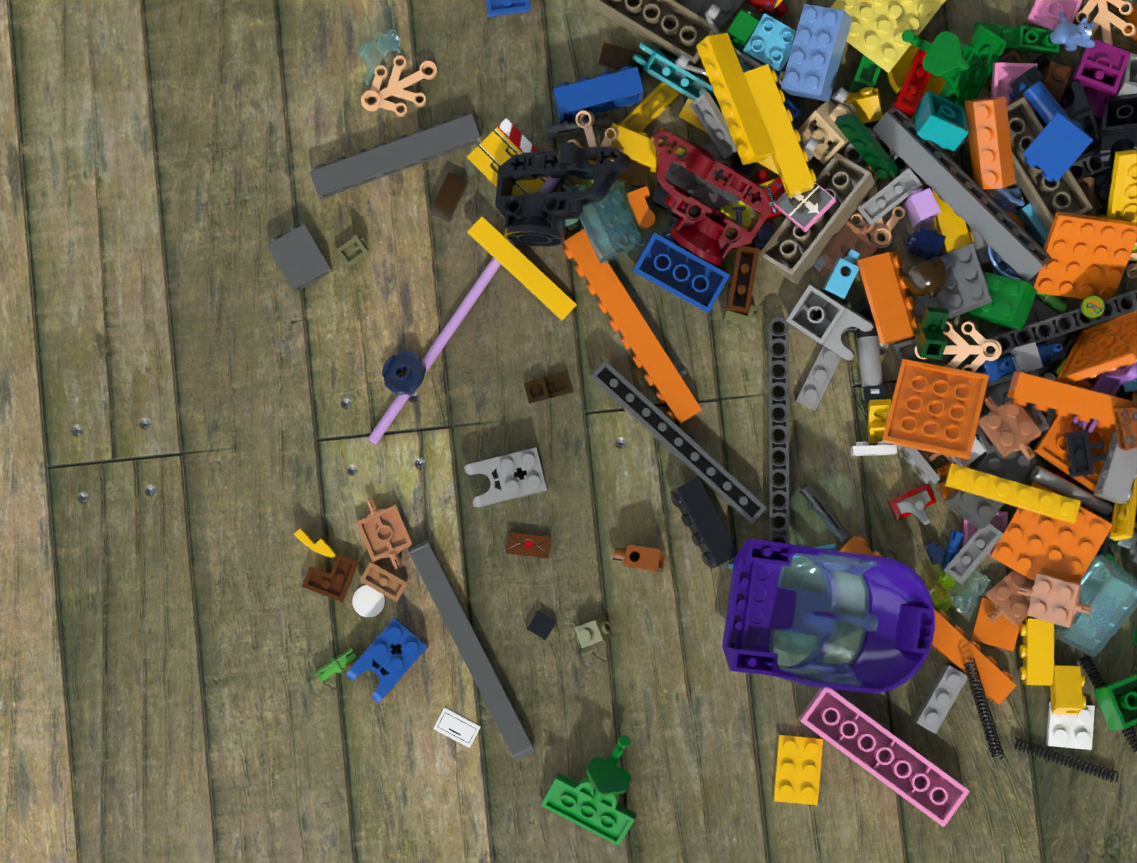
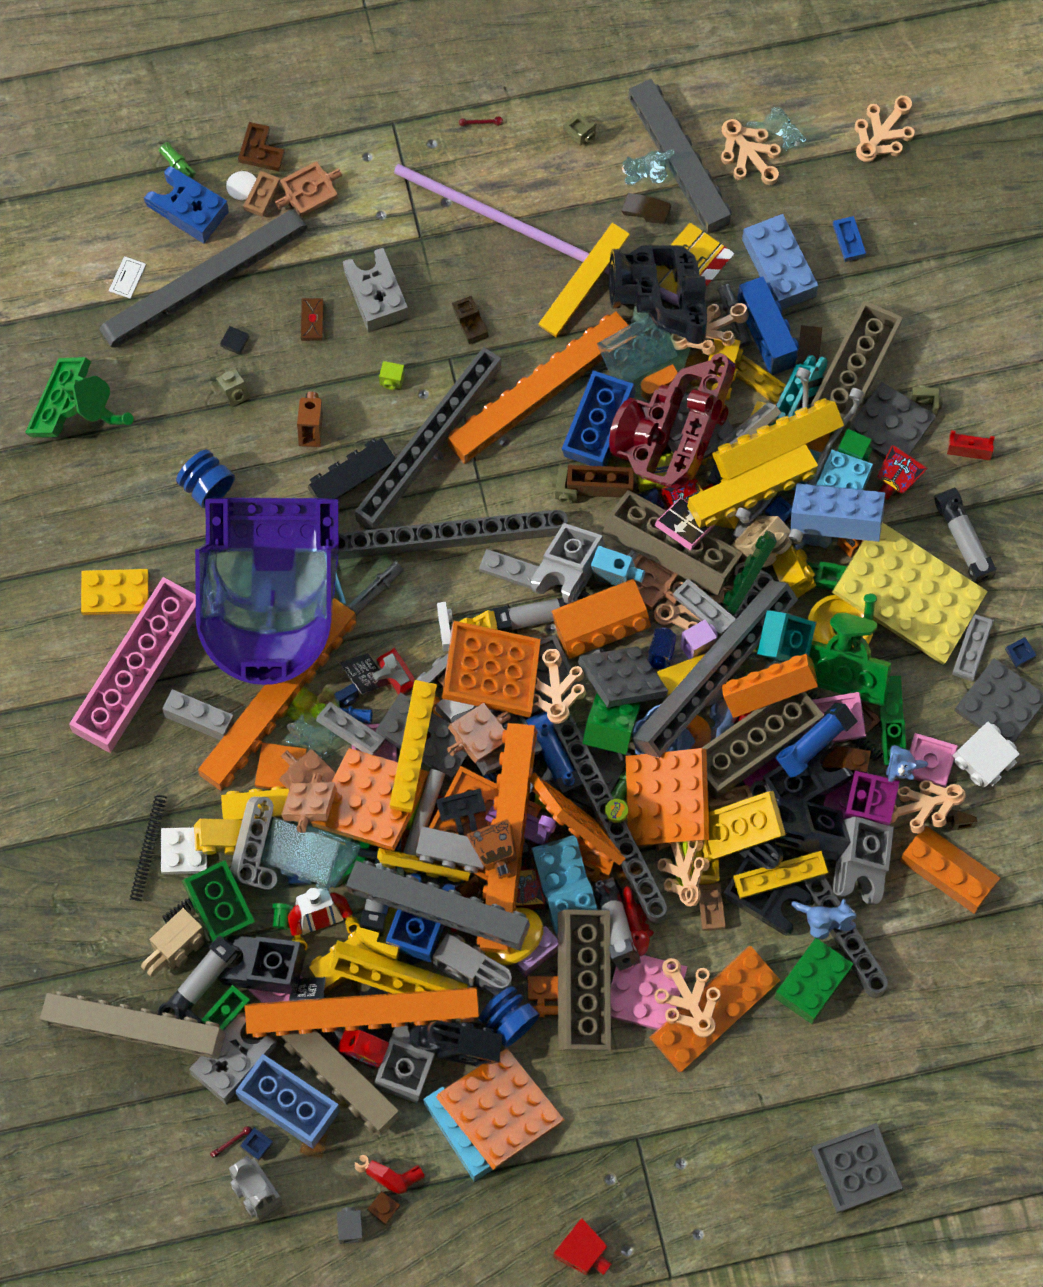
camera: 85 degrees right, 15 degrees down
dark grey brick [267,224,333,293] -> none
yellow slope [294,528,337,558] -> none
dark blue plate [382,351,426,395] -> none
red plate [893,49,932,115] -> none
dark brown cylinder [902,257,948,298] -> none
dark green brick [916,307,949,360] -> none
black piece [963,658,1004,760] -> none
light grey window [1010,342,1043,376] -> none
blue brick [1023,112,1093,182] -> none
none -> blue wheel [176,449,235,508]
none -> light grey beam [230,796,277,889]
none -> black sticker [340,653,390,694]
none -> lime plate [379,361,405,390]
none -> dark red hinge [459,116,503,127]
none -> clear light blue animal [622,149,675,185]
none -> medium blue brick [742,214,818,310]

